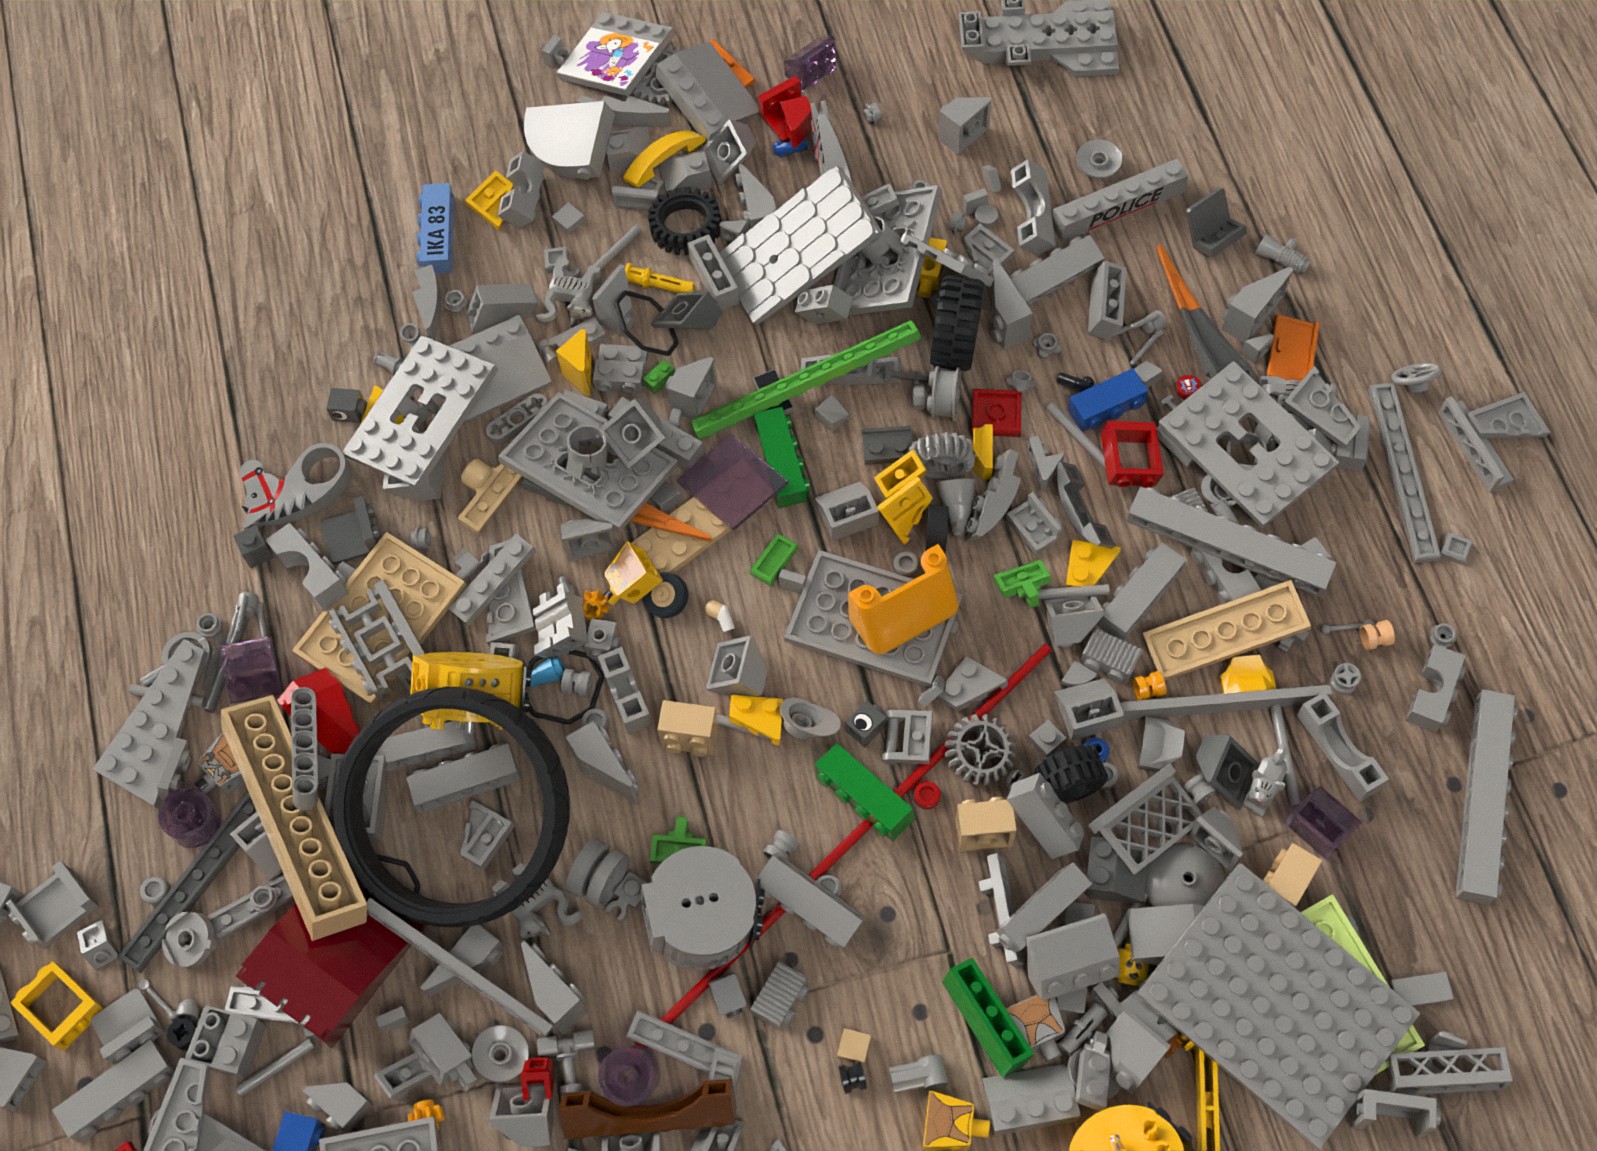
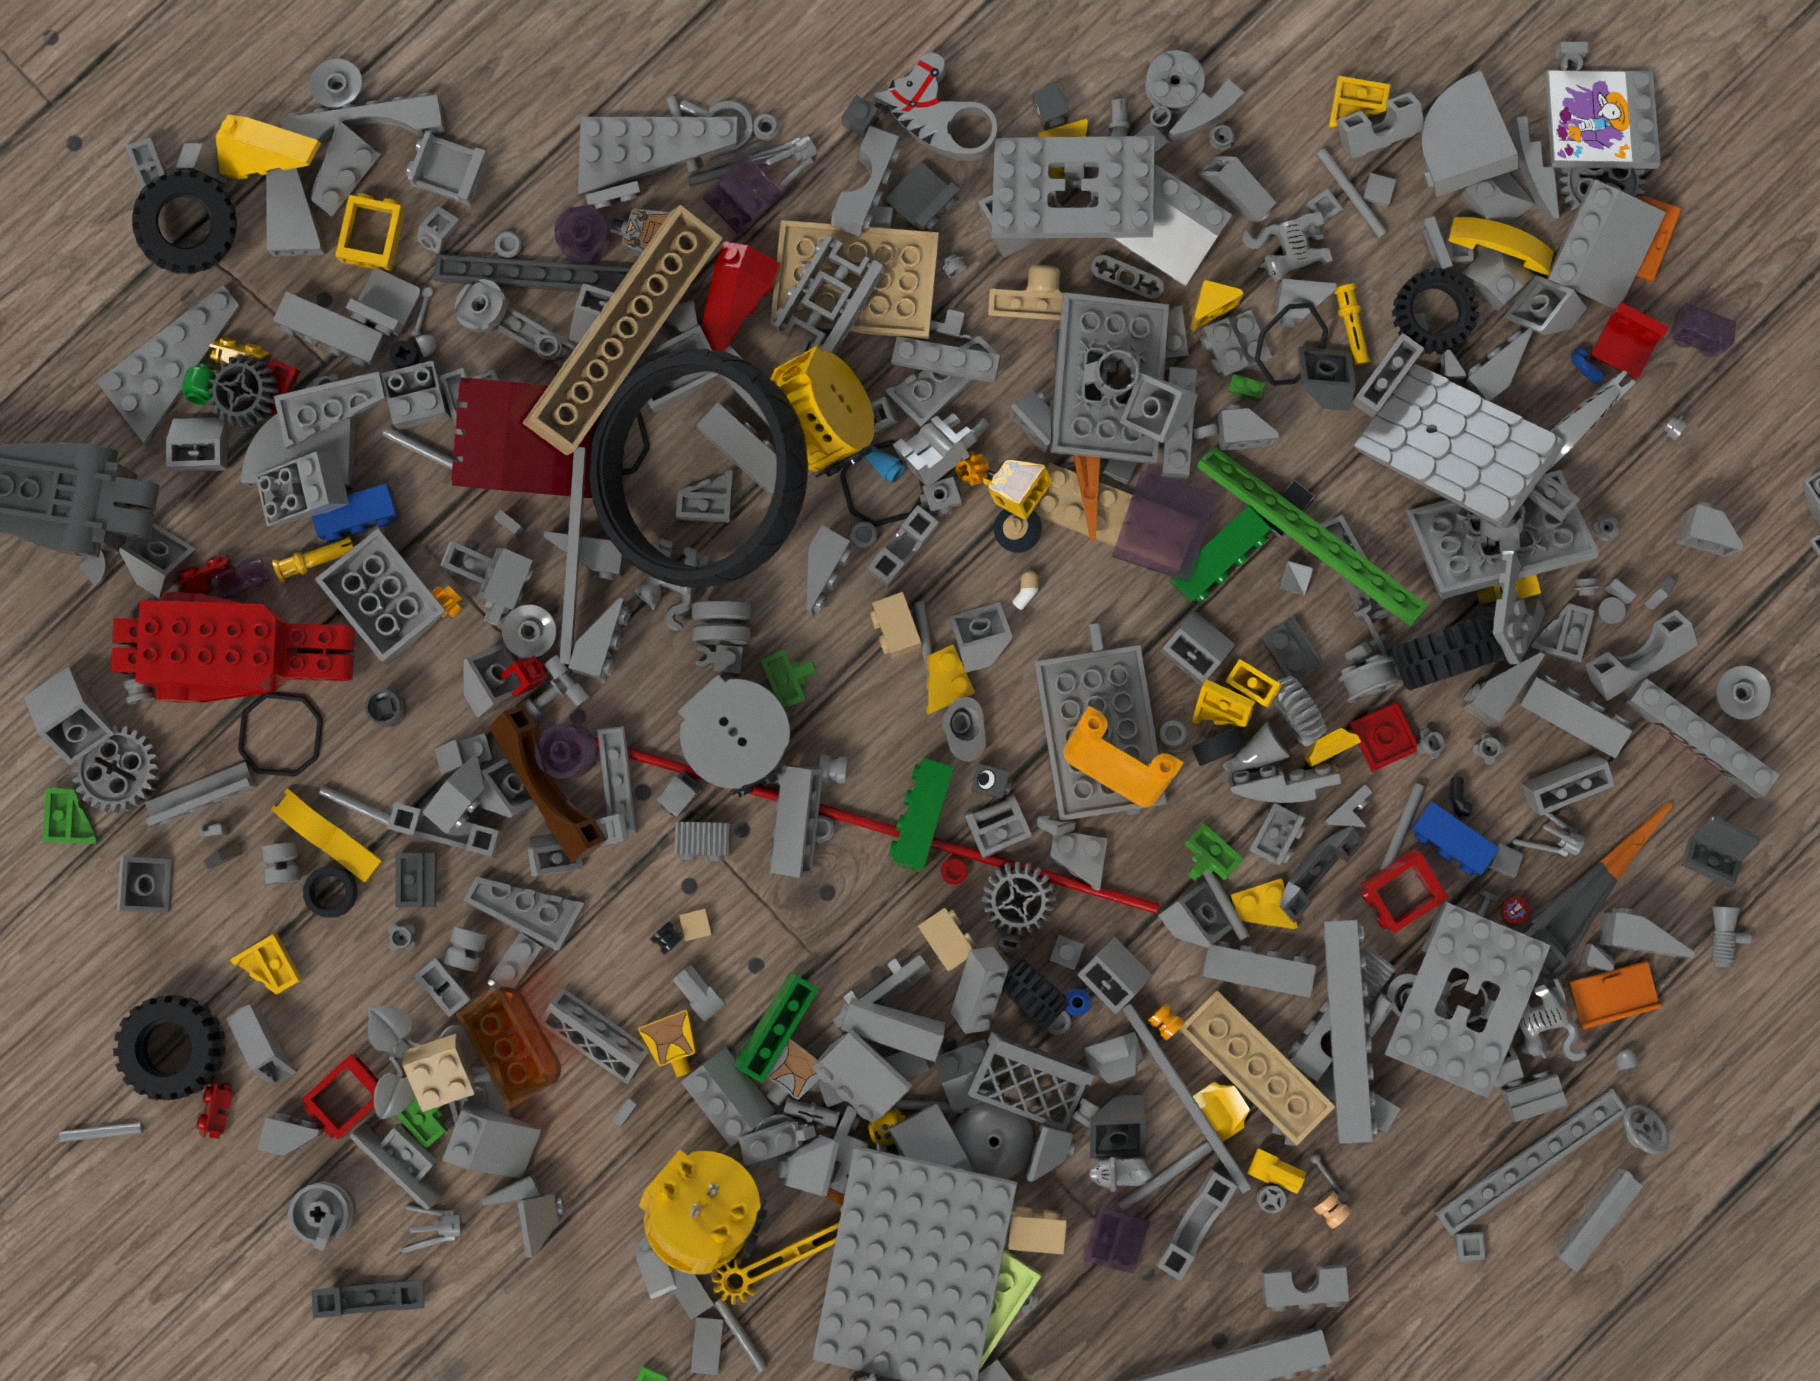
camera: 60 degrees right, 20 degrees up
light grey beam [291,687,318,811] -> none
light grey slope [303,1082,373,1133] -> none
medium blue brick [417,183,455,274] -> none
light grey plate [536,316,607,366] -> none
light grey wheel [561,668,593,697] -> none
light grey bar [593,225,642,270] -> none
bright green tile [750,533,799,587] -> none
red slope [780,96,812,148] -> none
light grey brick [795,285,853,325] -> none
light grey tile [1061,661,1097,687] -> none
light grey brick [1080,628,1143,684] -> none
light grey wing [1283,366,1361,449] -> none
light grey plate [1430,623,1456,648] -> none
light grey wing [1465,392,1551,438] -> none
none -> light grey wheel [1145,50,1205,114]
none -> yellow piece [1247,1148,1306,1193]
none -> light grey bar [1317,148,1387,238]
none -> light grey hinge [1616,1050,1640,1071]

